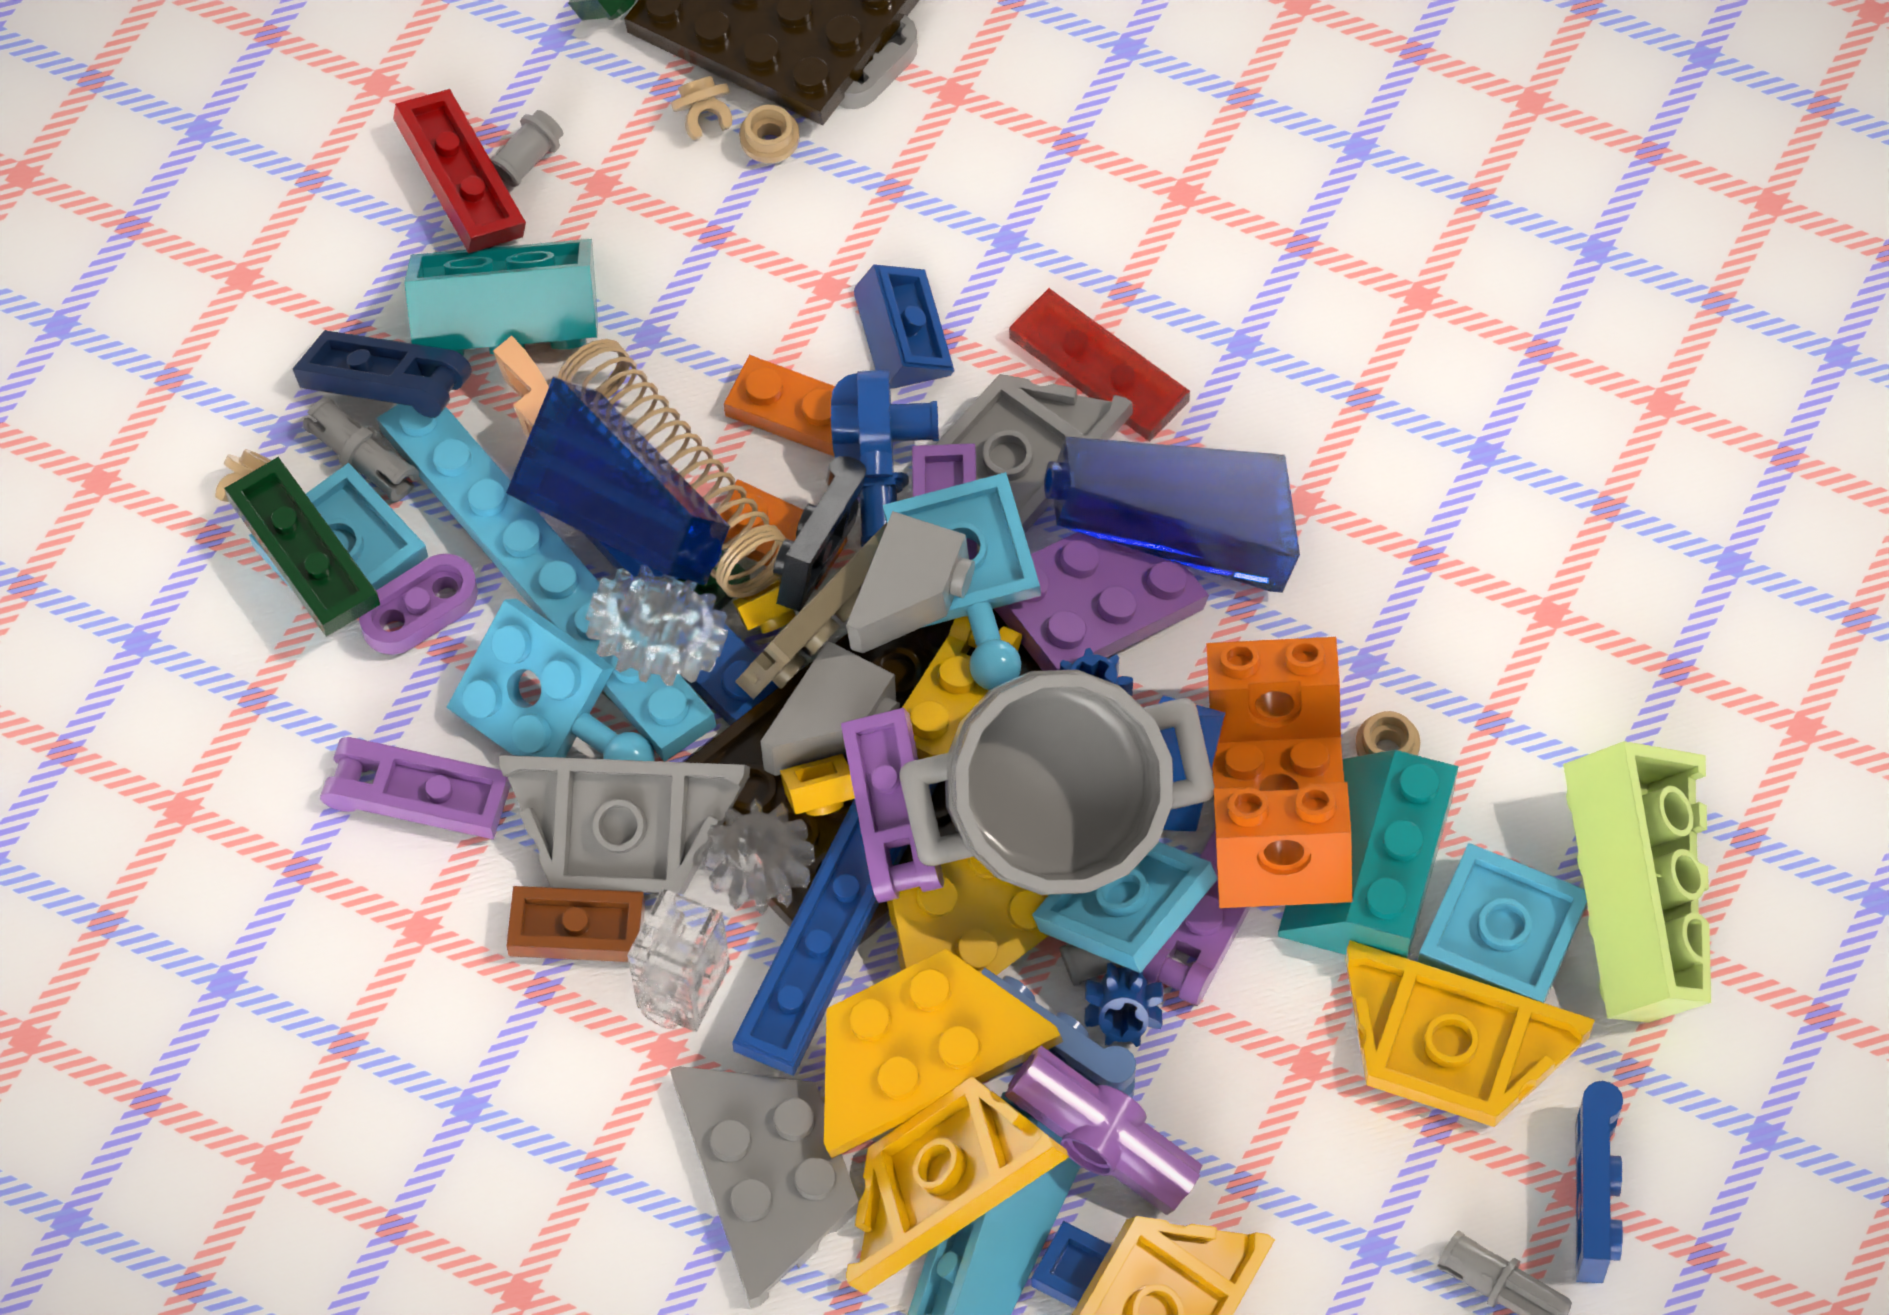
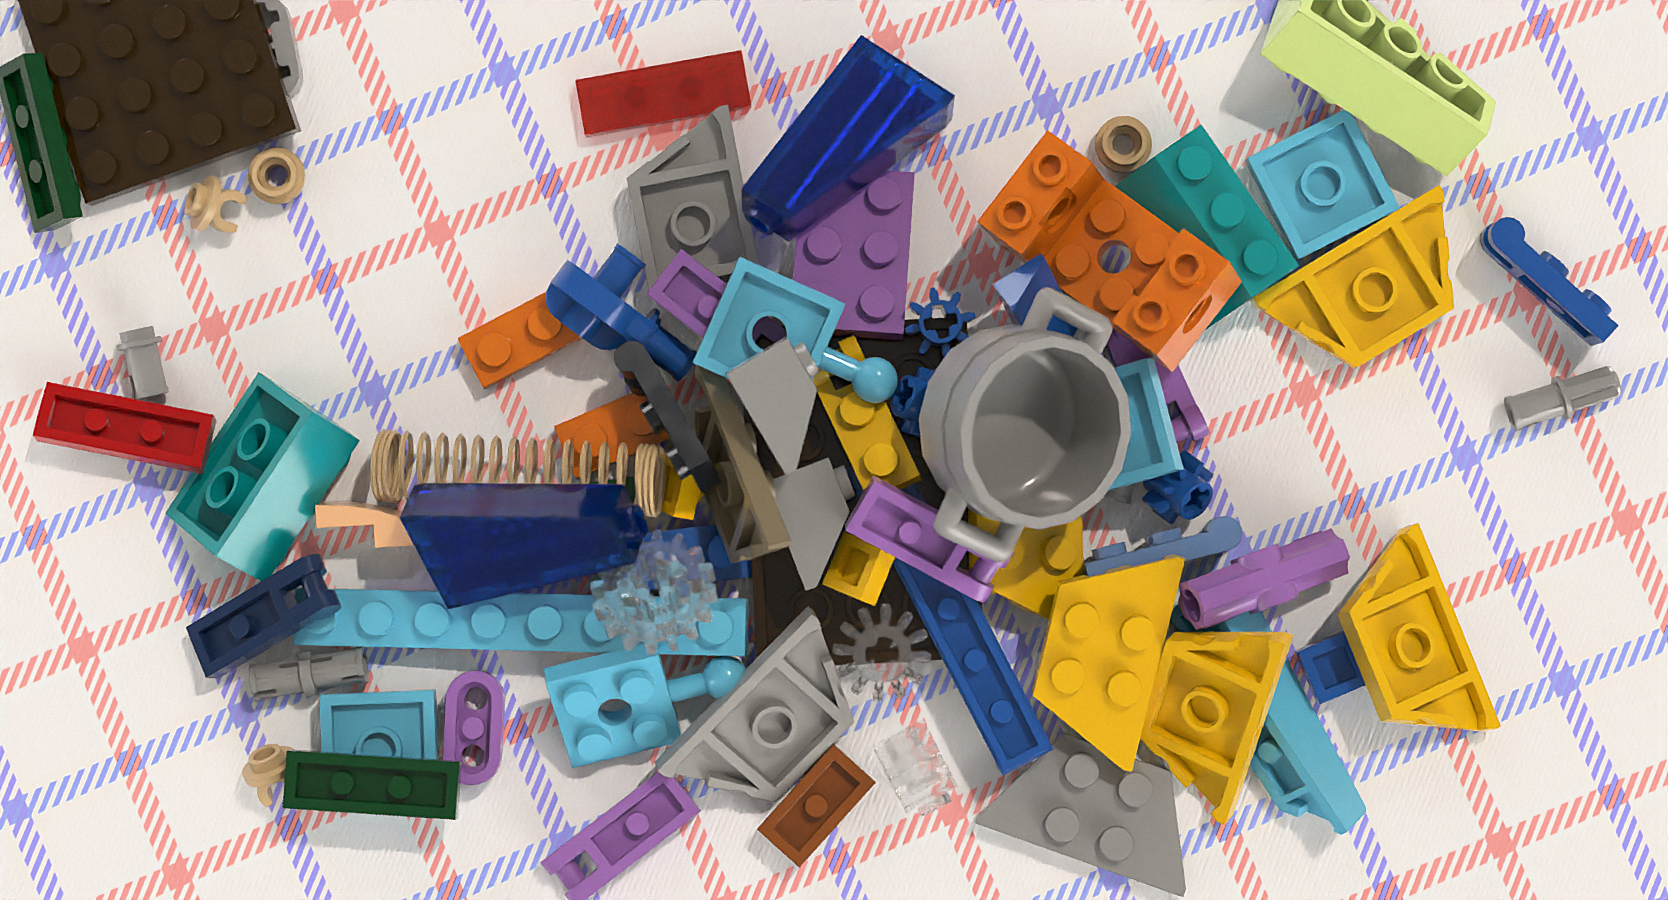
camera: 50 degrees left, 25 degrees up
blue slope [854,264,955,389] -> none

